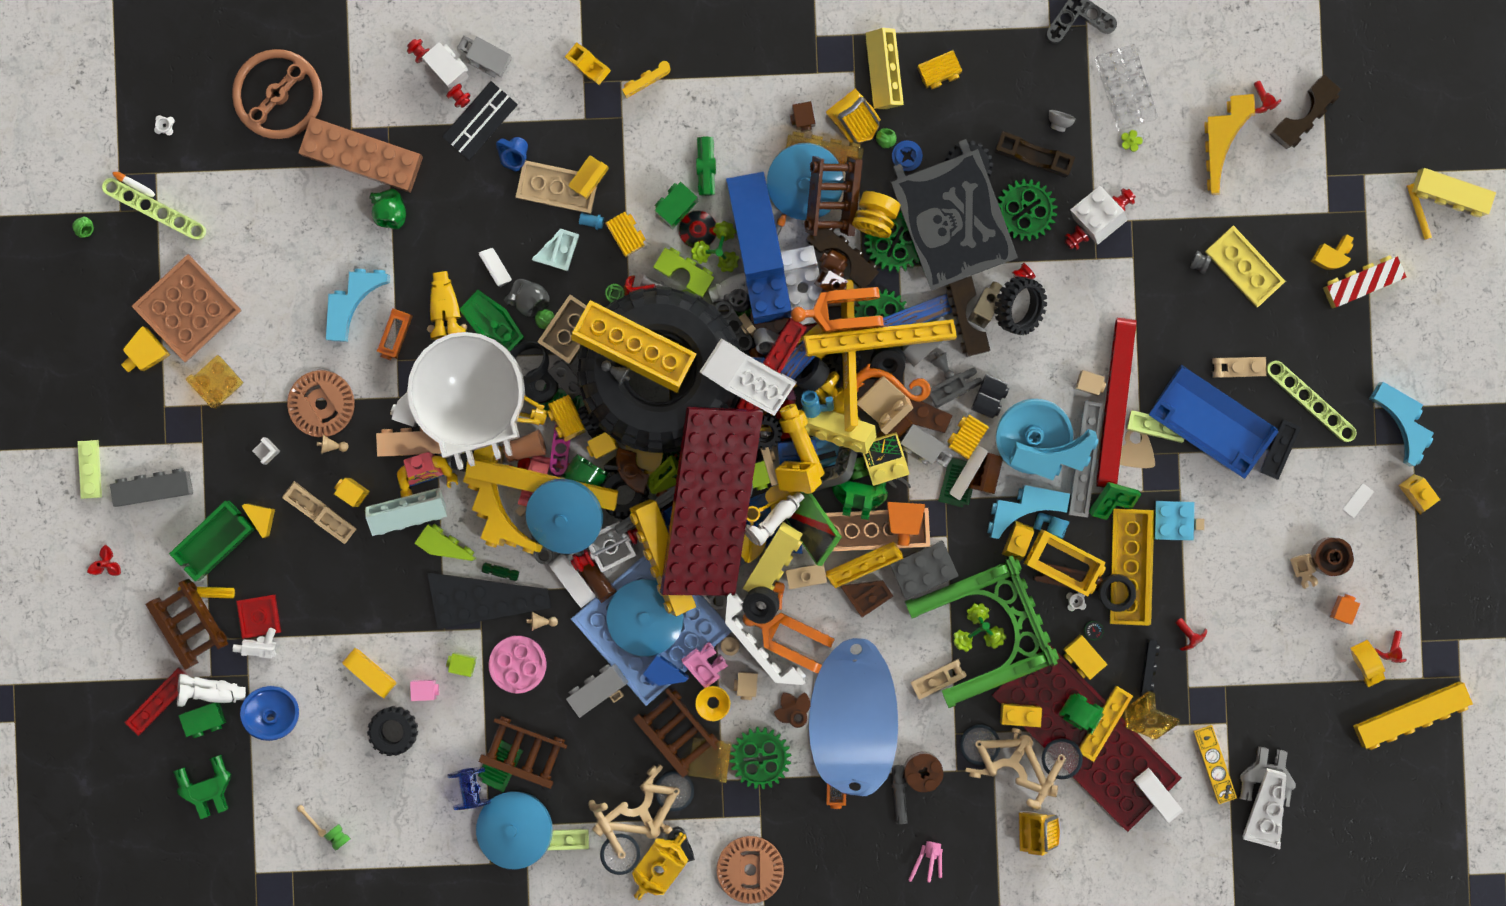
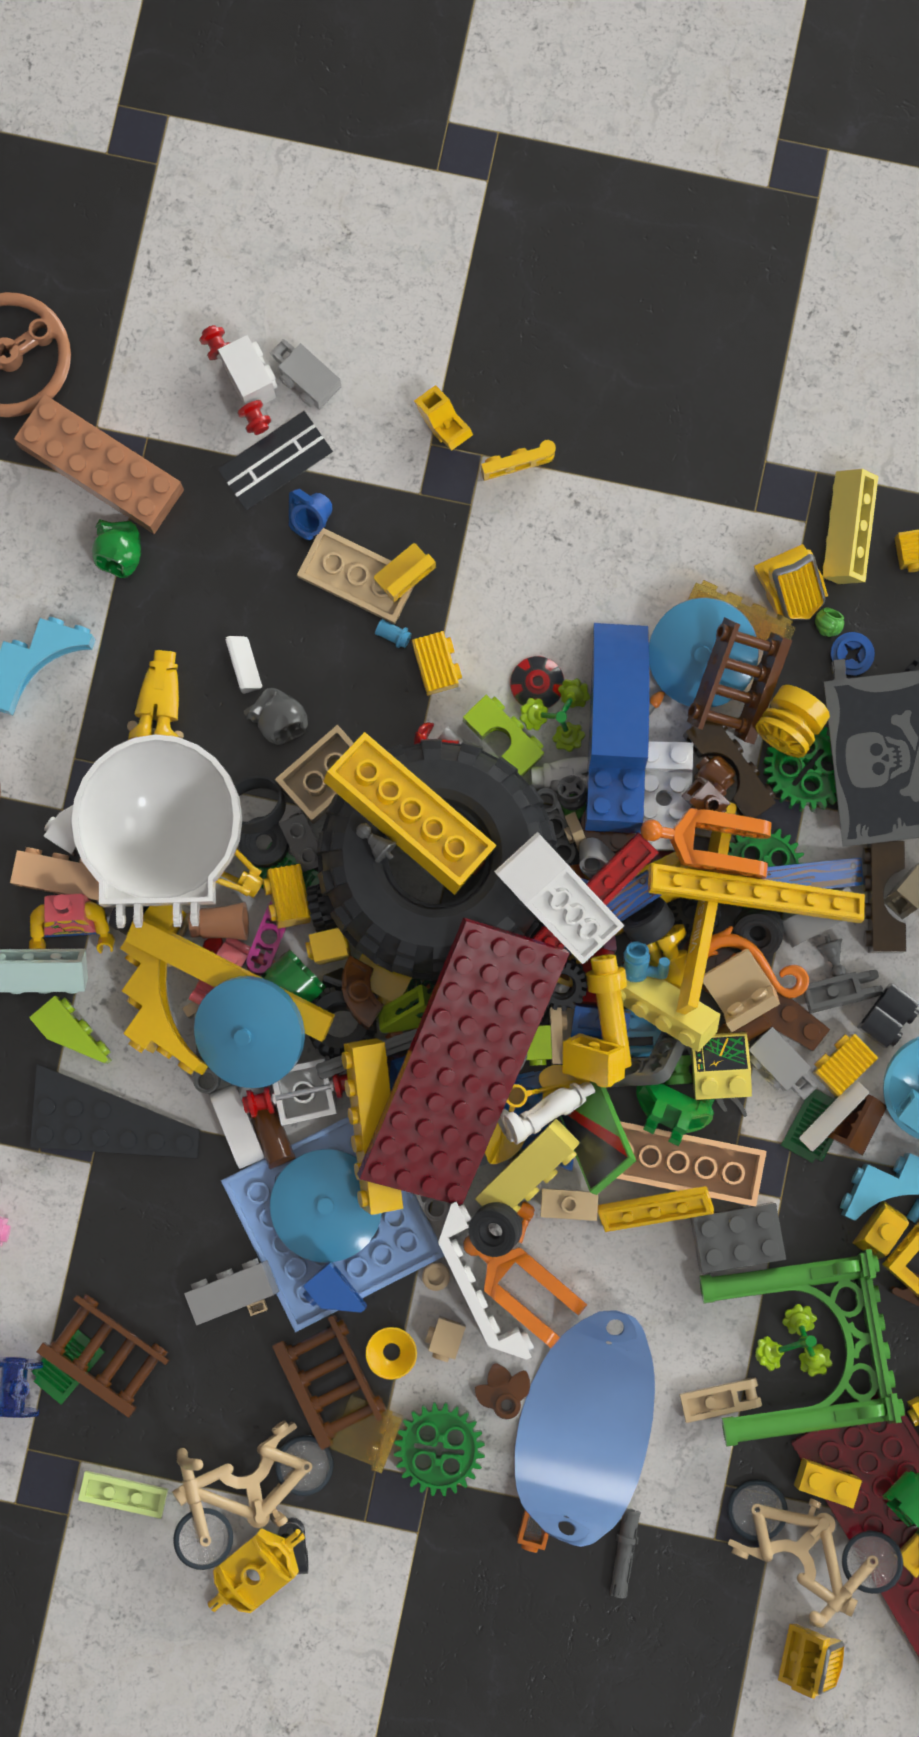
camera: 10 degrees right, 5 degrees down
orange window [377,308,413,361] -> none
lime brick [446,652,477,677] -> none
green piece [459,290,524,352] -> none
dark azure dish [476,791,553,869] -> none
dark green axle [482,563,519,581] -> none
bright pink tile [489,636,547,694] -> none
tan piece [527,612,558,631] -> none
light aqua wing [532,229,579,271] -> none
bright green piece [535,309,555,330] -> none
bright green wheel [605,284,625,303] -> none
green brick [654,181,698,229] -> none
bright pink plate [681,642,728,688] -> none
green piece [696,136,716,196] -> none
nougat piece [717,836,784,904] -> none
reddish brown brick [790,101,816,132] -> none
reddish brown wing [841,580,893,617] -> none
orange torso [887,502,925,546] -> none
reddish brown brick [904,751,943,792] -> none
bright pink plant [908,841,943,883] -> none

